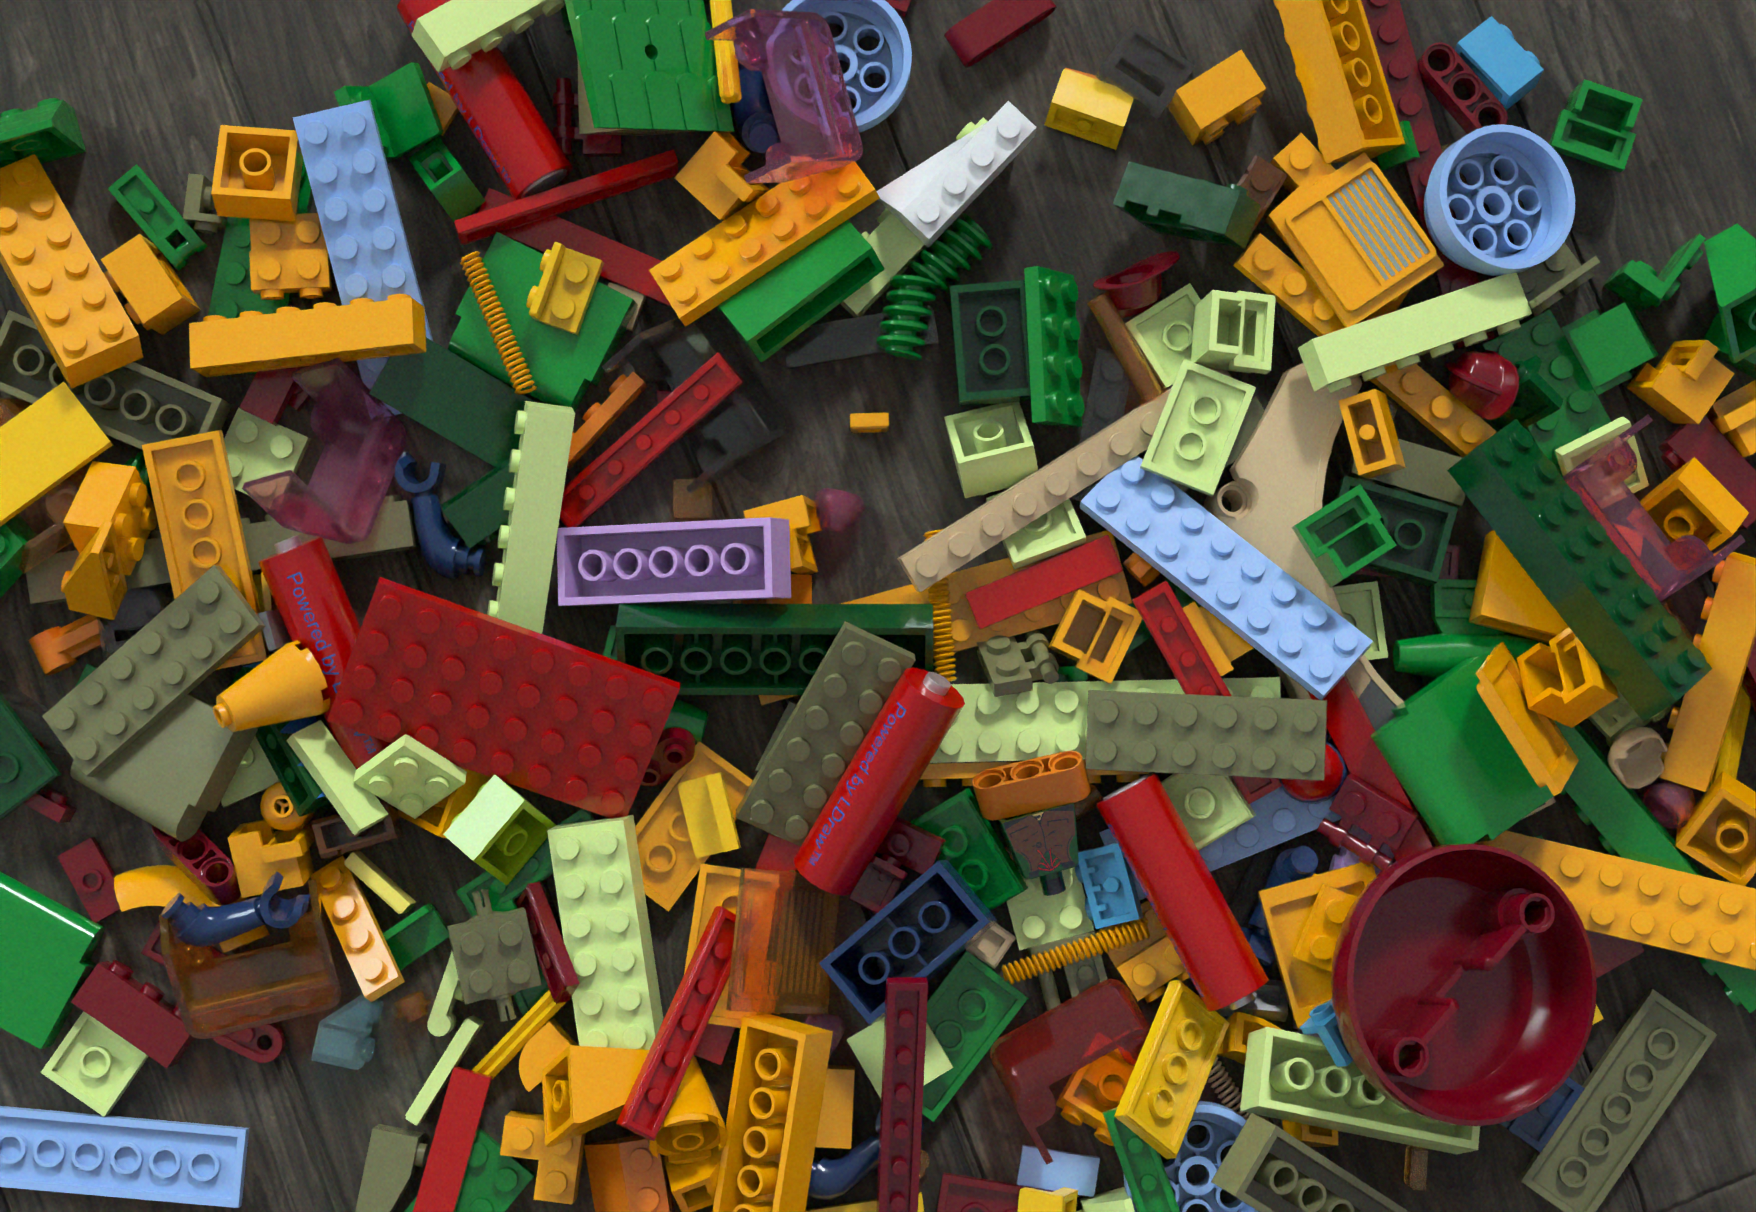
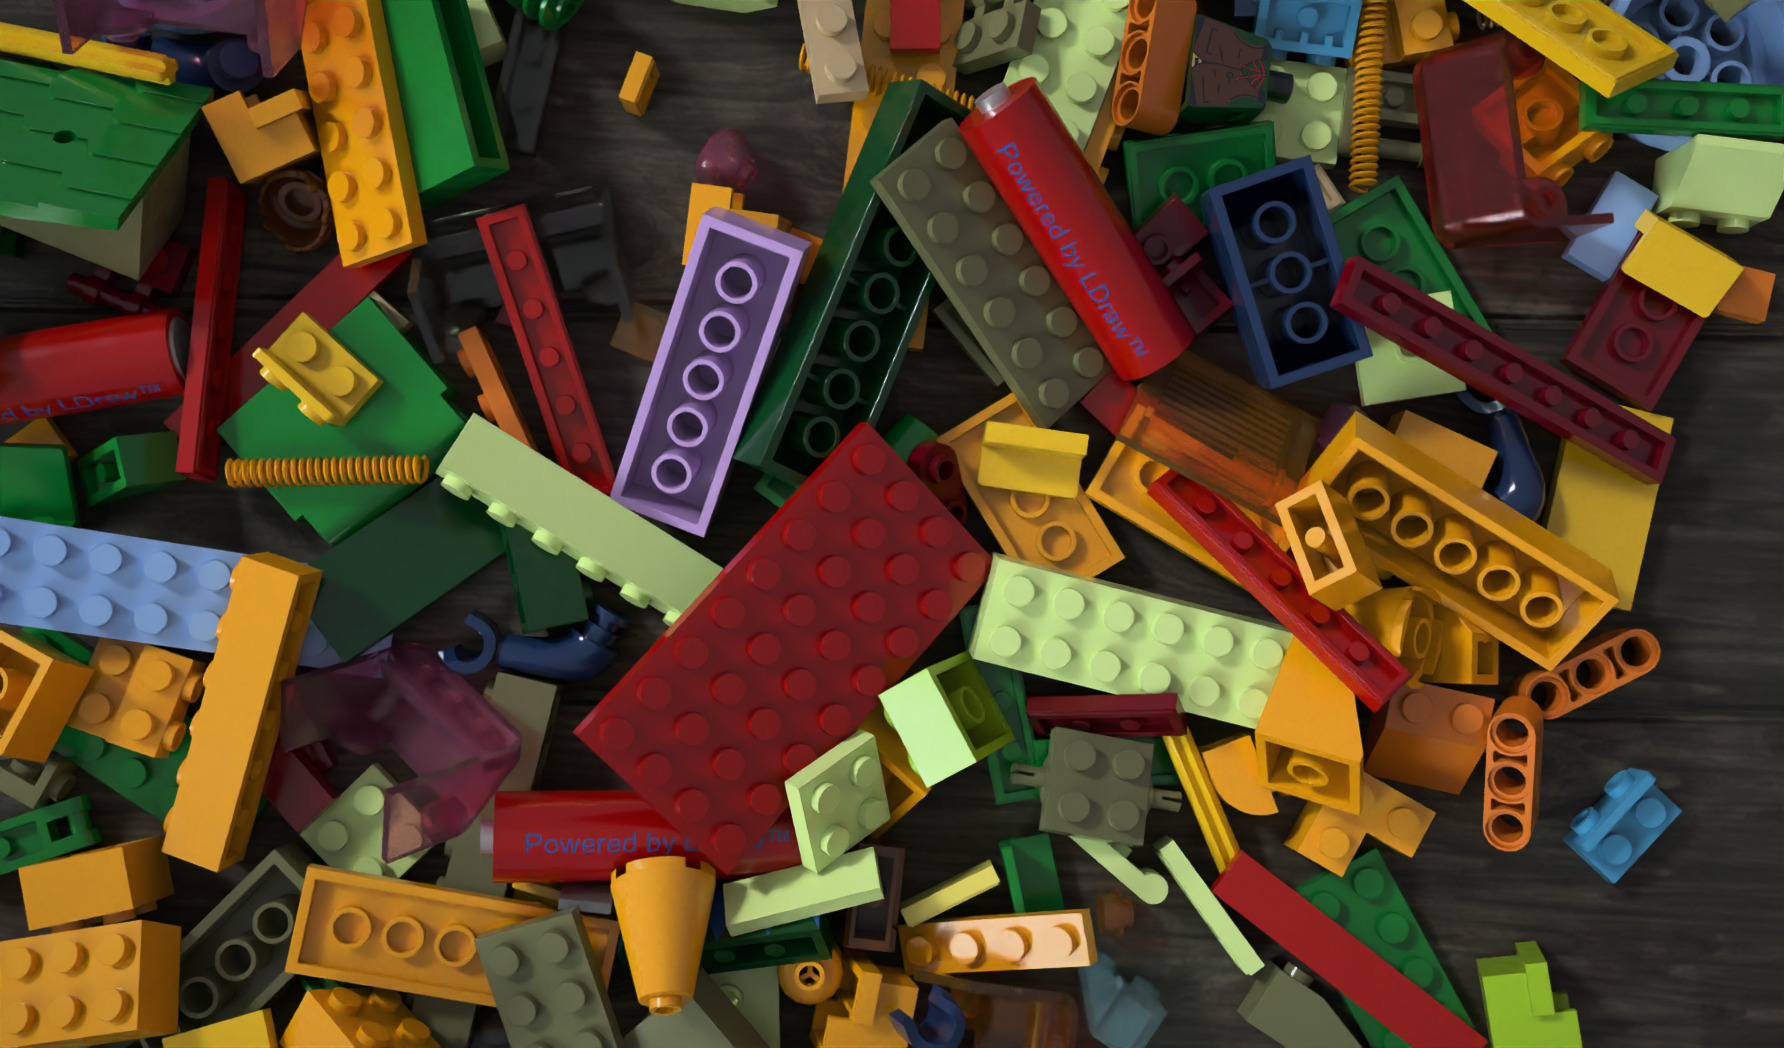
camera: 75 degrees left, 0 degrees up
none -> reddish brown hair [258,168,335,252]
none -> light orange brick [1275,480,1383,611]

